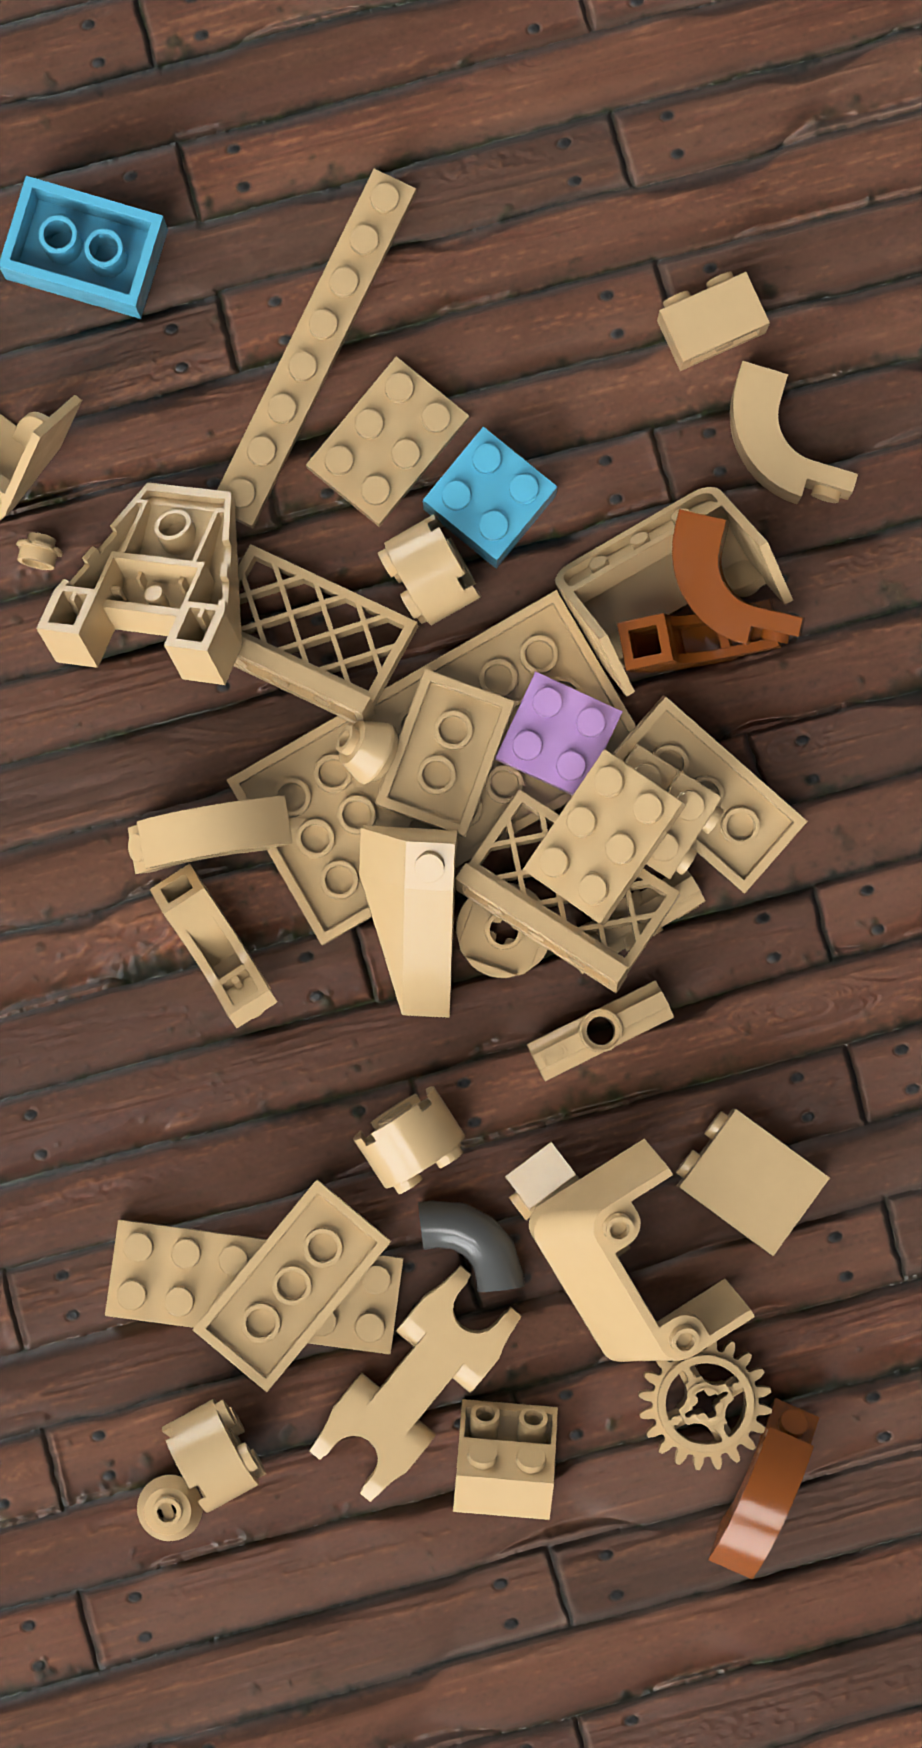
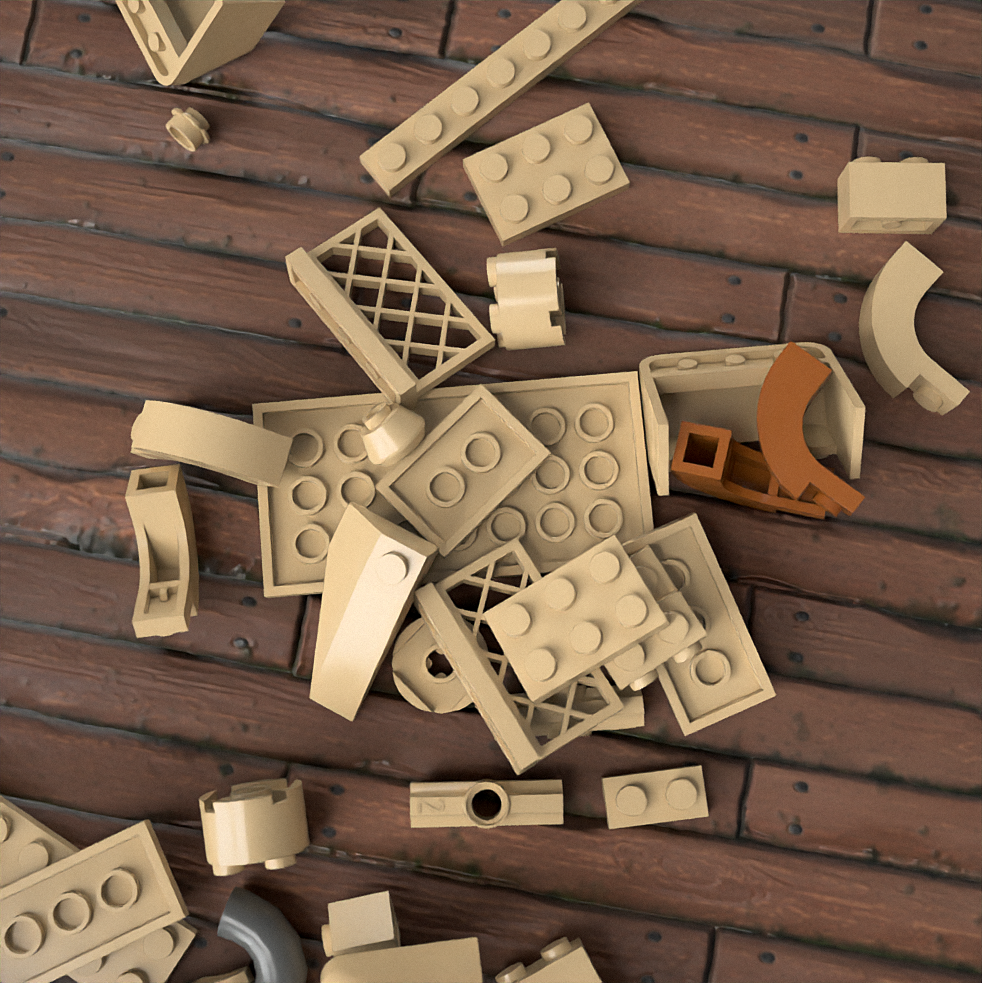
camera: 25 degrees right, 5 degrees down
tan wedge [36,482,242,685] -> none
medium azure brick [423,427,557,569] -> none
lavender plate [495,671,623,796] -> none
none -> tan plate [601,765,709,829]

